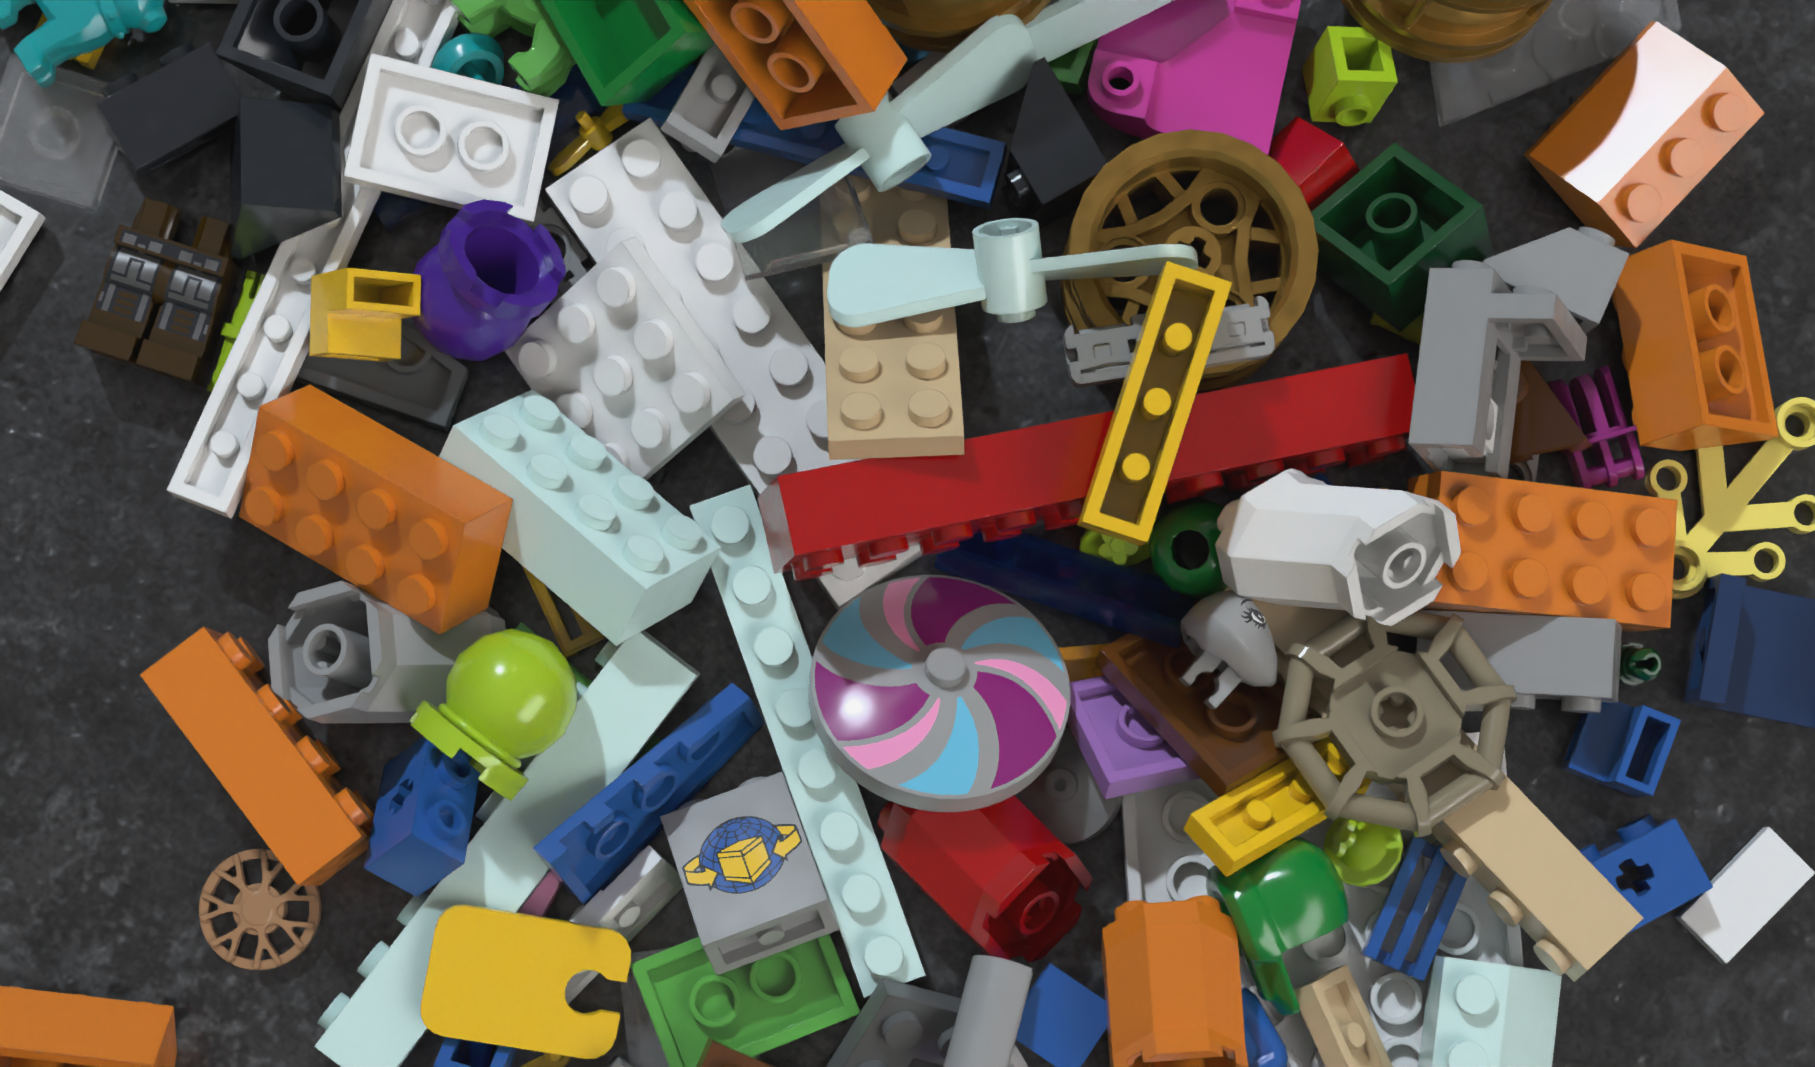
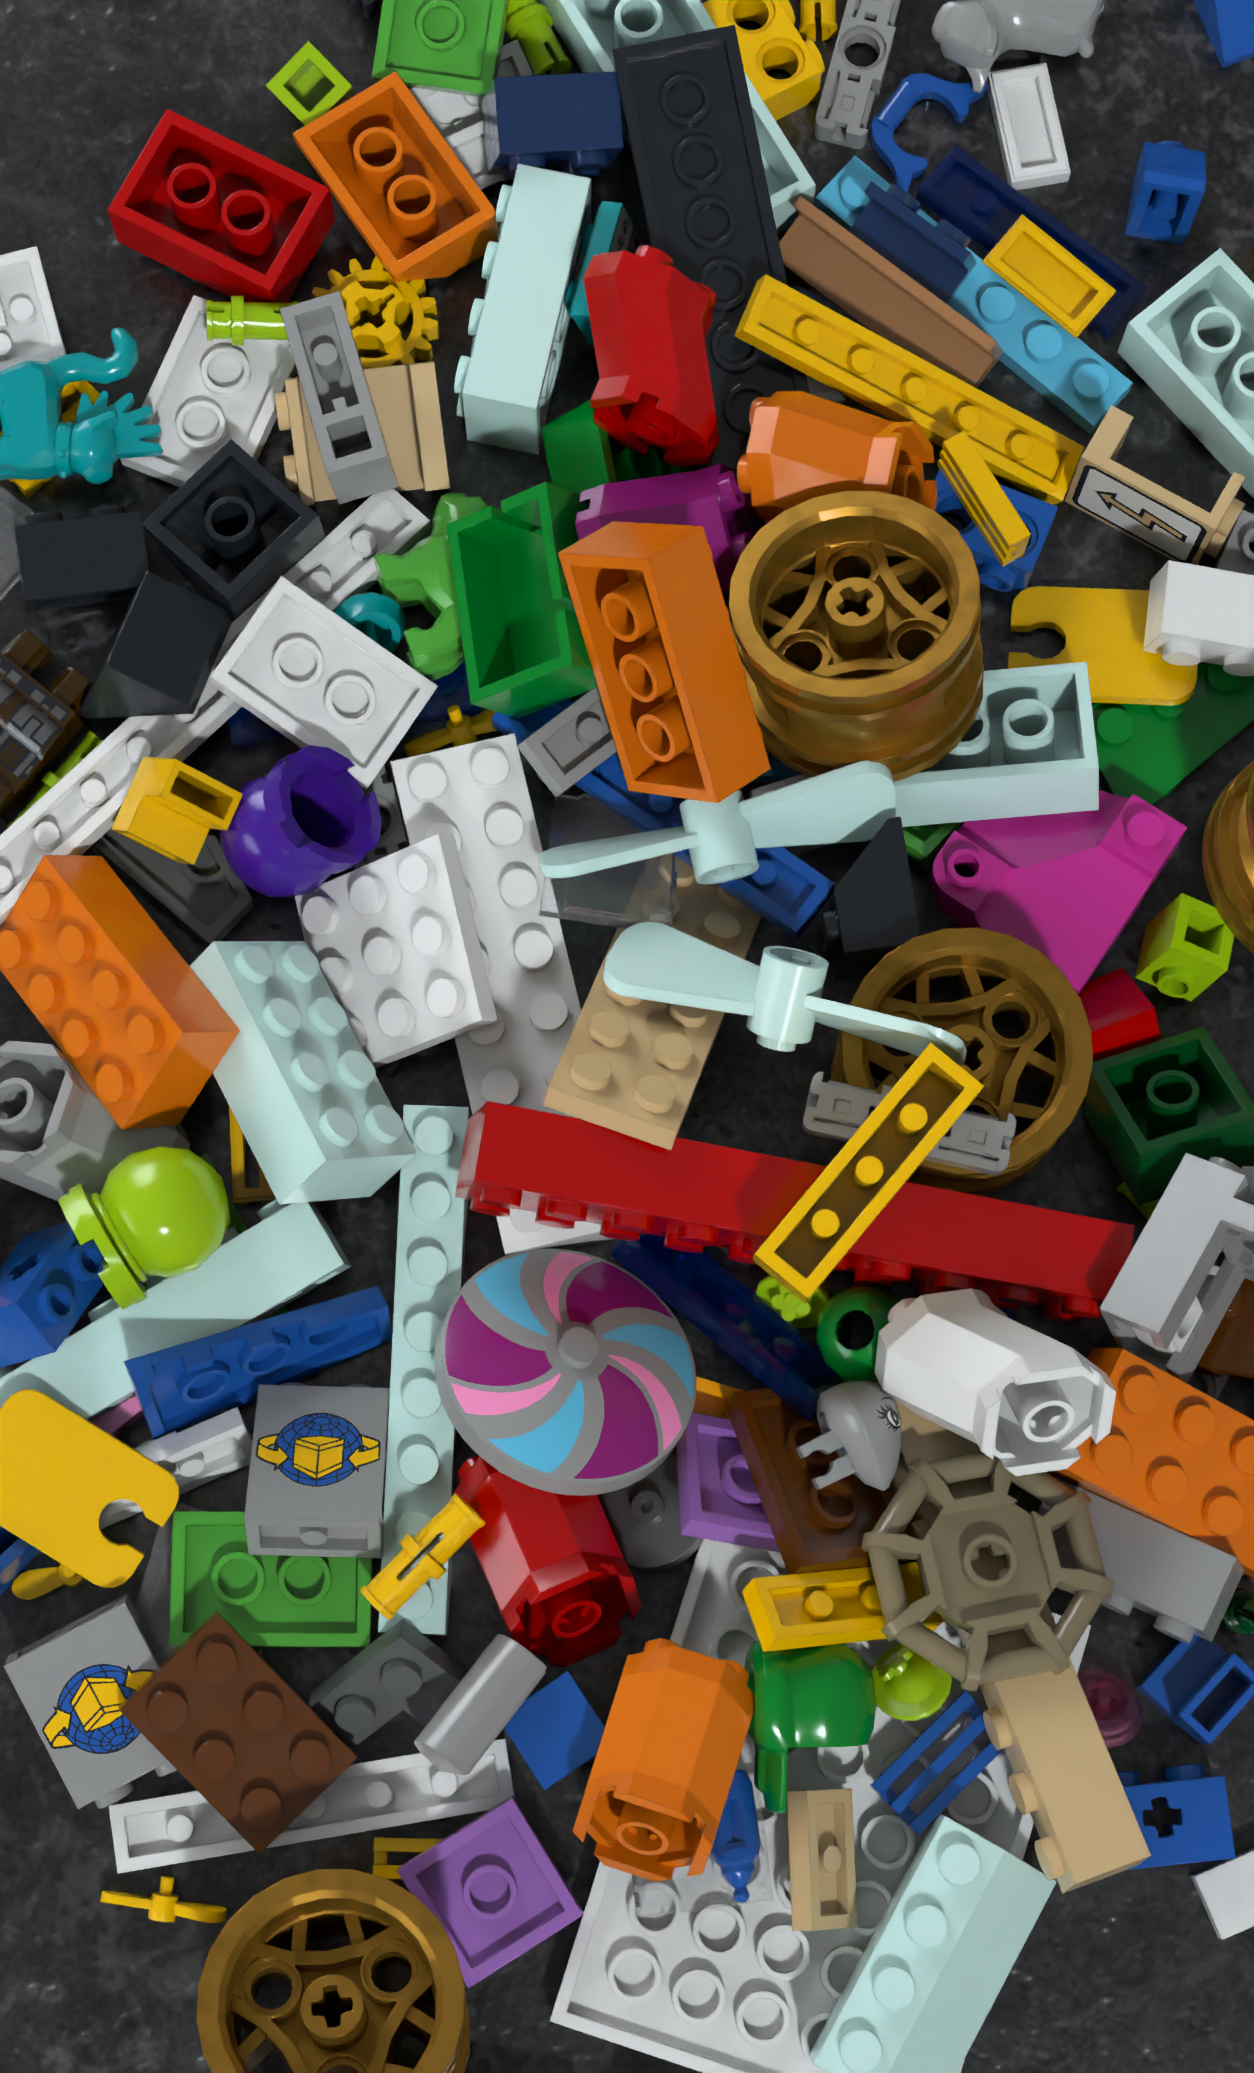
camera: 25 degrees right, 5 degrees down
none -> yellow pin [360,1493,486,1620]
none -> clear pink hat [1079,1673,1143,1748]

